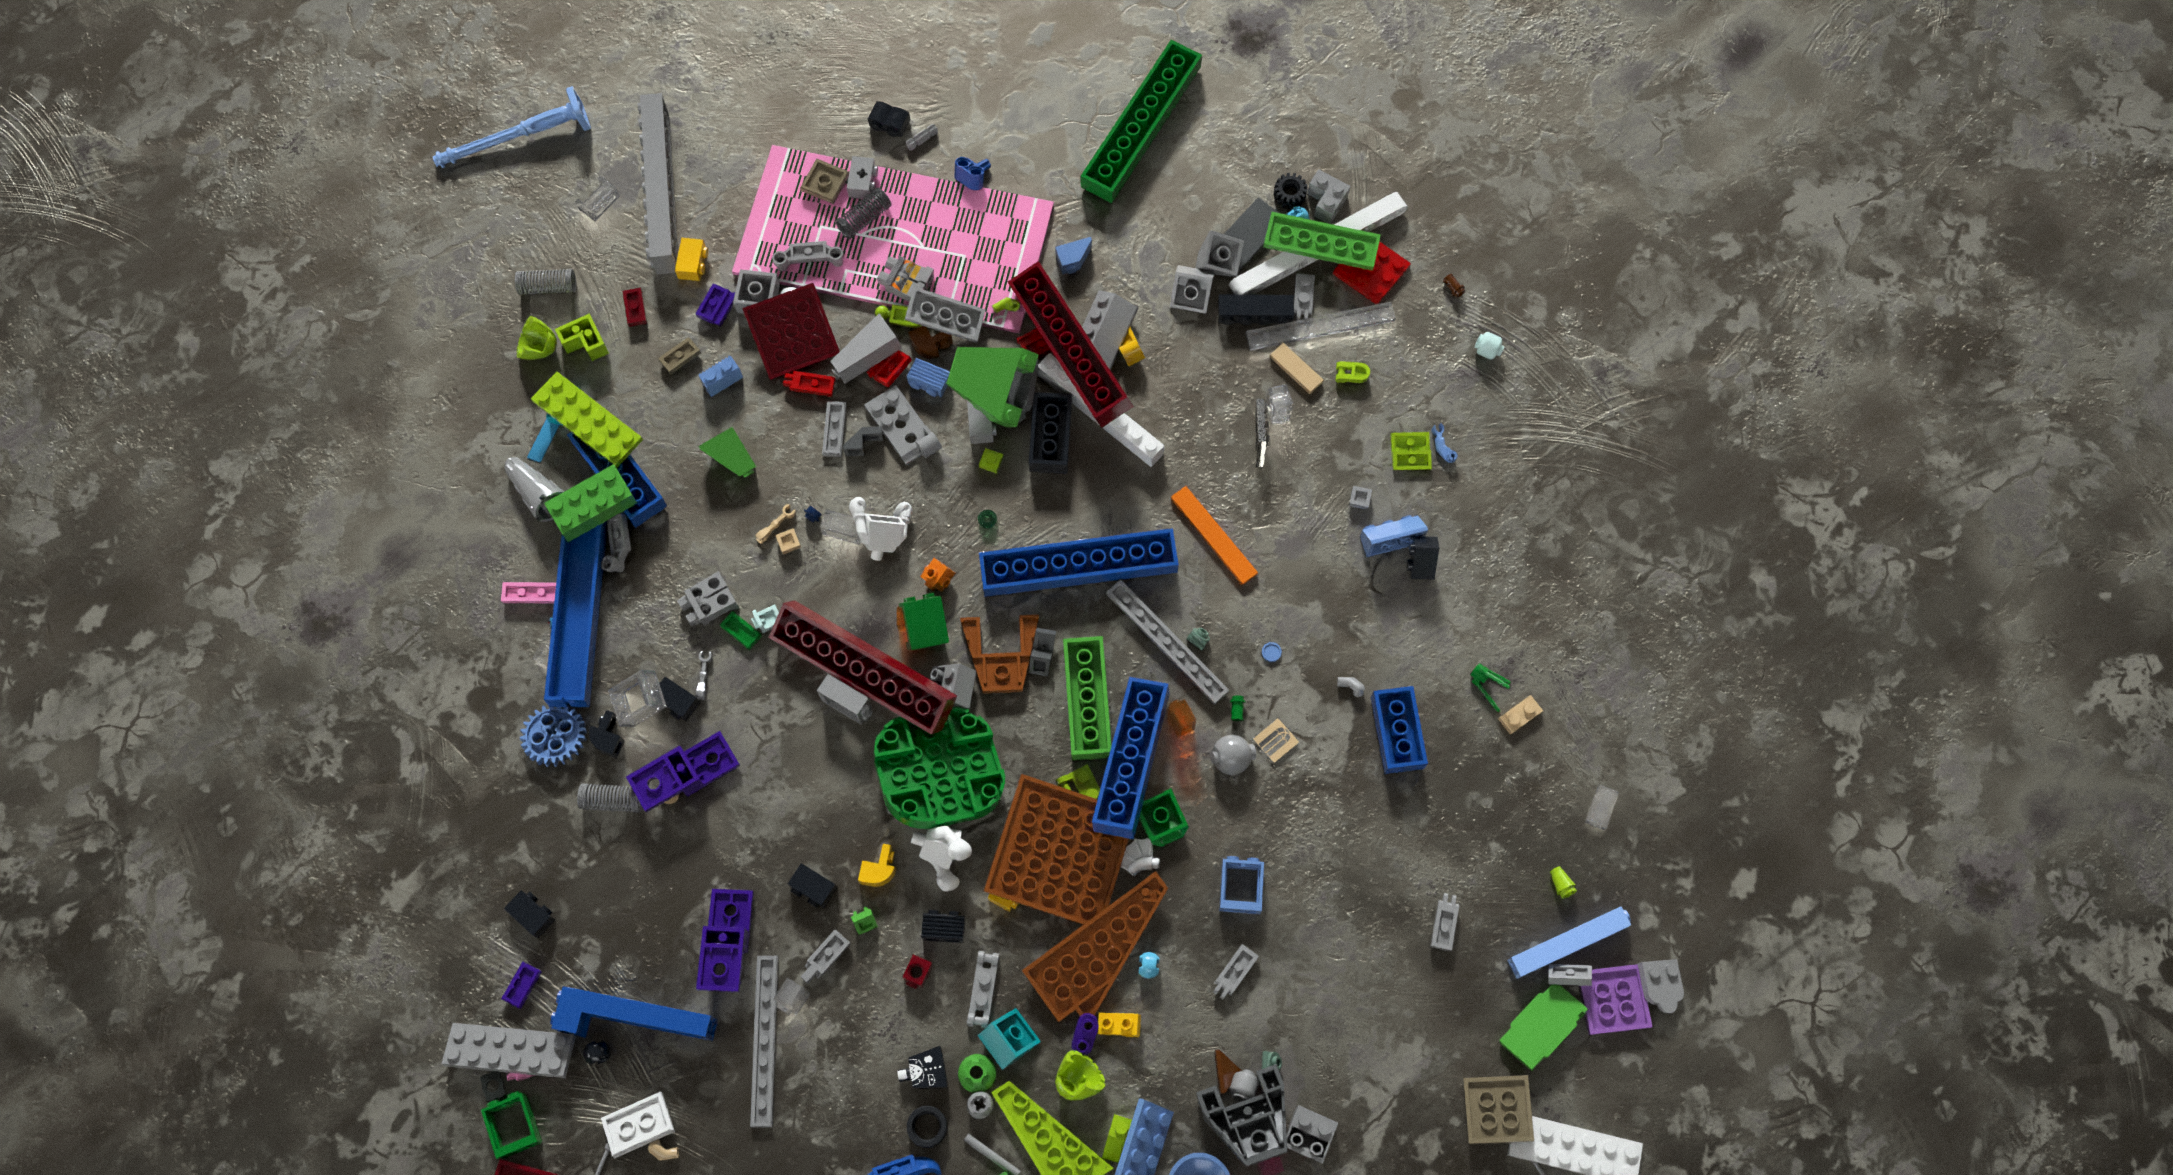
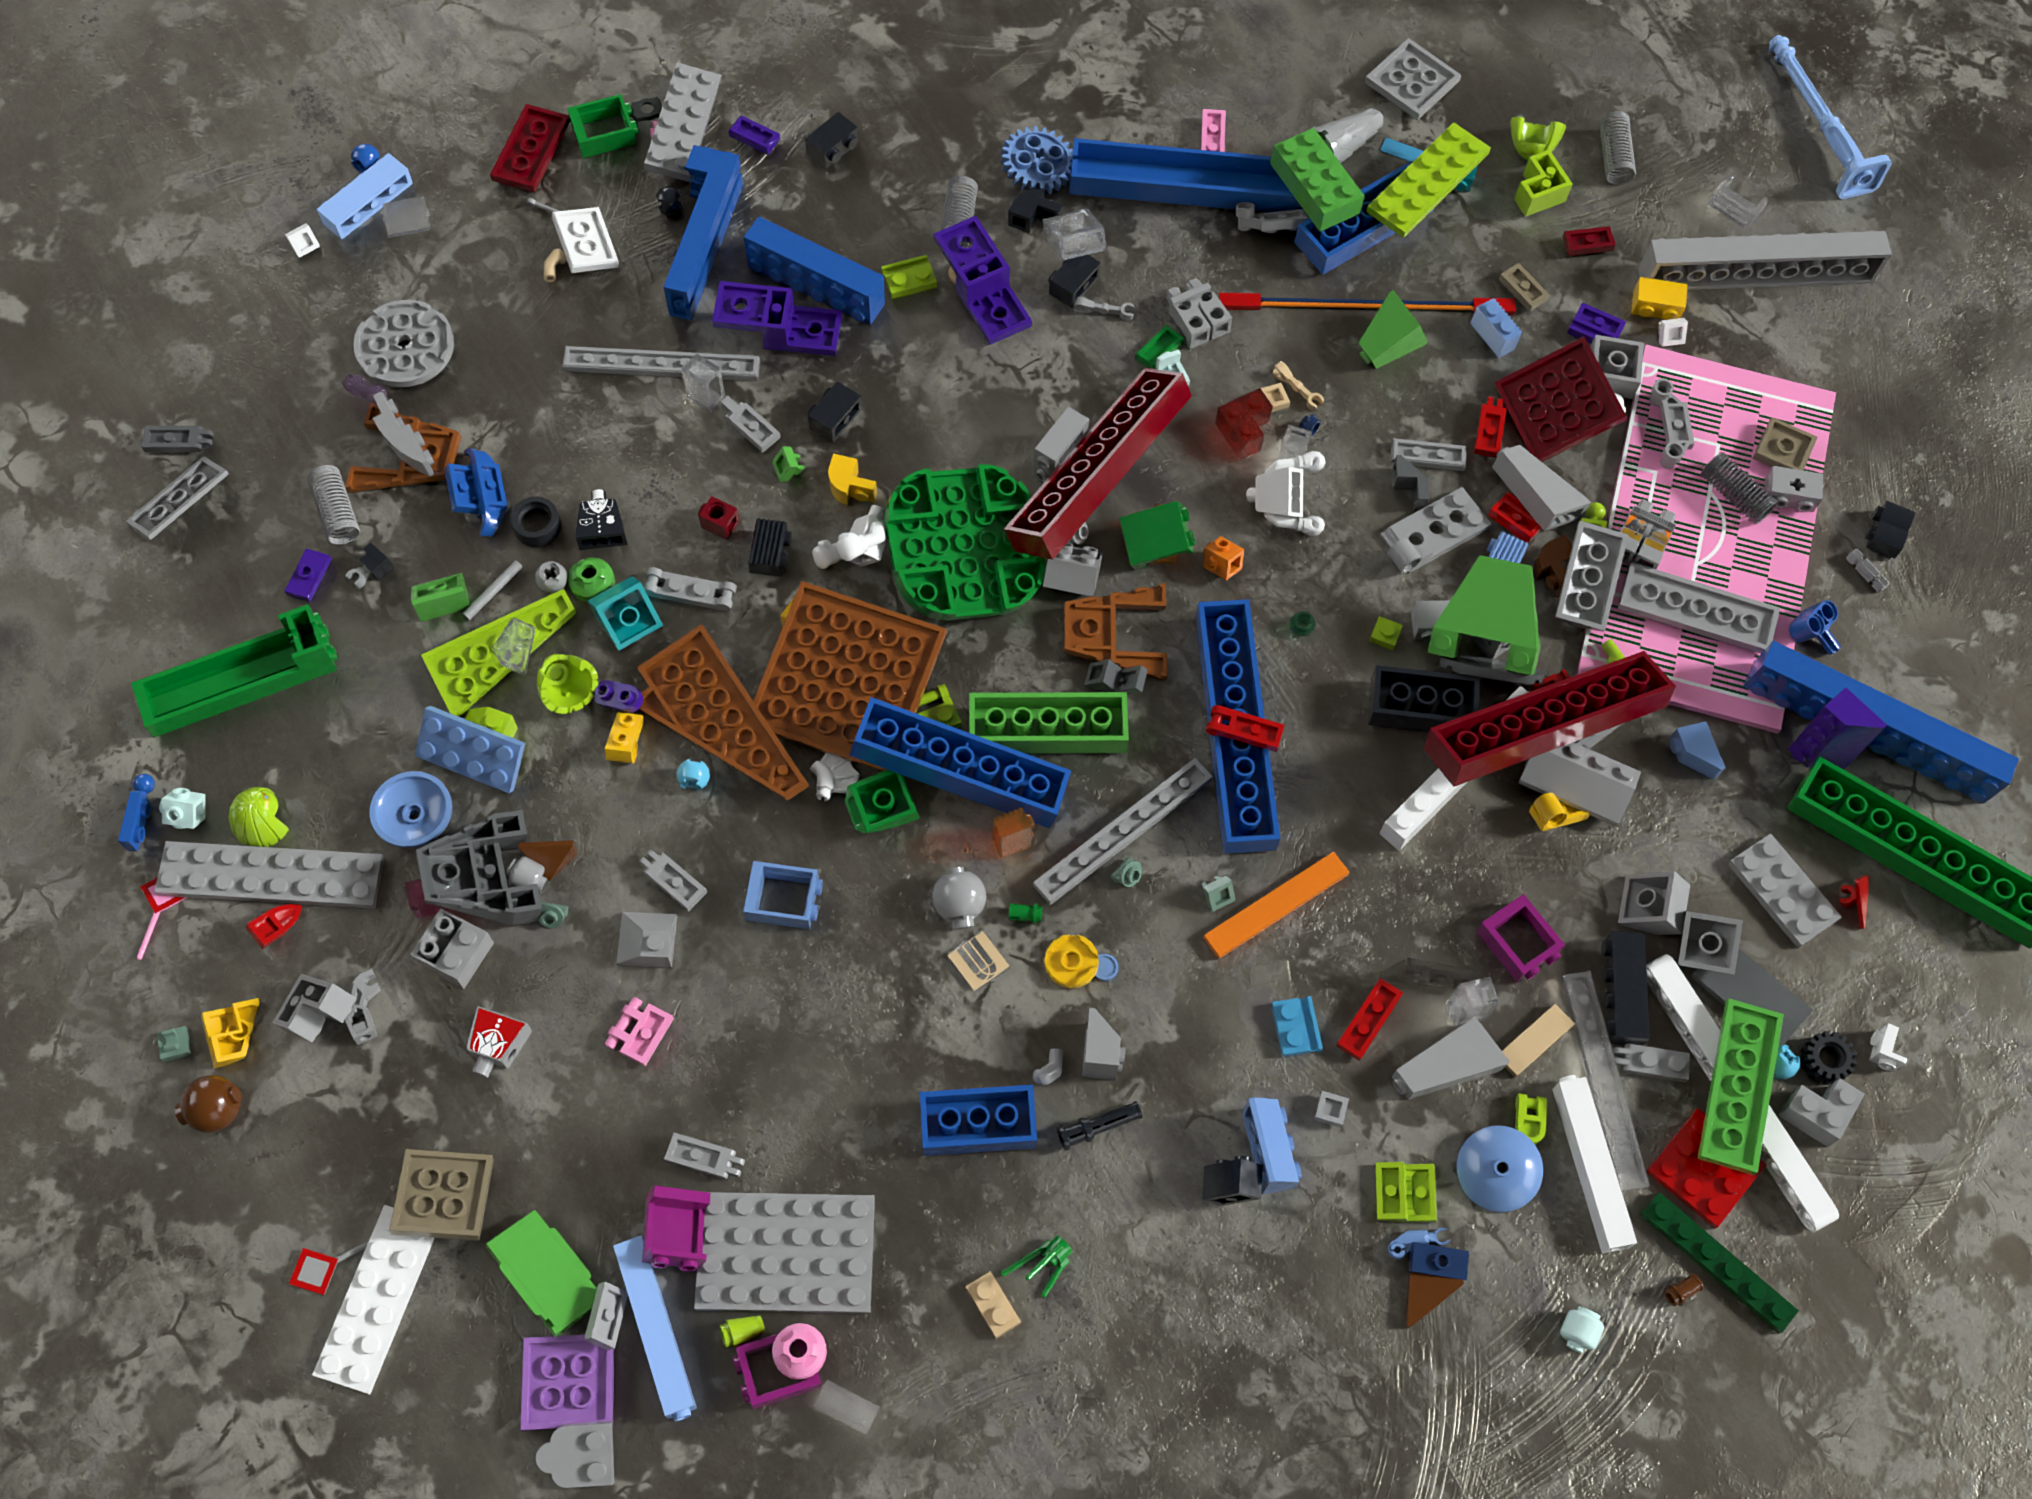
camera: 90 degrees right, 5 degrees down
none -> torso [466,1006,532,1079]
none -> clear slope [492,618,536,675]
none -> bright pink plate [604,997,674,1067]
none -> light grey slope [616,912,677,968]
none -> magenta panel [642,1185,711,1271]
none -> light grey plate [694,1192,875,1314]
none -> magenta window [733,1334,822,1410]
none -> blue brick [744,216,885,325]
none -> bright pink piece [772,1323,827,1380]
none -> lime plate [881,254,937,299]
none -> yellow tile [1044,934,1099,989]
none -> black pin [1056,1101,1143,1151]
none -> light grey slope [1082,1008,1125,1080]
none -> sand green tile [1202,875,1236,912]
none -> red plate [1205,705,1285,752]
none -> clear red brick [1215,388,1273,460]
none -> piece [1218,292,1516,316]
none -> dark azure plate [1271,996,1323,1058]
none -> red plate [1336,978,1403,1061]
none -> light grey plate [1365,38,1461,120]
none -> light grey slope [1391,1017,1510,1100]
none -> reddish brown tile [1405,1272,1464,1328]
none -> dark blue plate [1409,1242,1469,1281]
none -> medium blue dish [1456,1126,1543,1212]
none -> magenta window [1476,894,1565,982]
none -> white brick [1552,1075,1637,1254]
none -> light grey plate [1617,562,1780,653]
none -> dark green plate [1639,1192,1799,1334]
none -> white tile [1658,318,1688,347]
none -> light grey plate [1728,833,1842,948]
none -> blue brick [1743,640,2019,803]
none -> dark purple slope [1787,688,1887,770]
none -> red piece [1839,875,1870,929]
none -> white bracket [1869,1023,1907,1071]

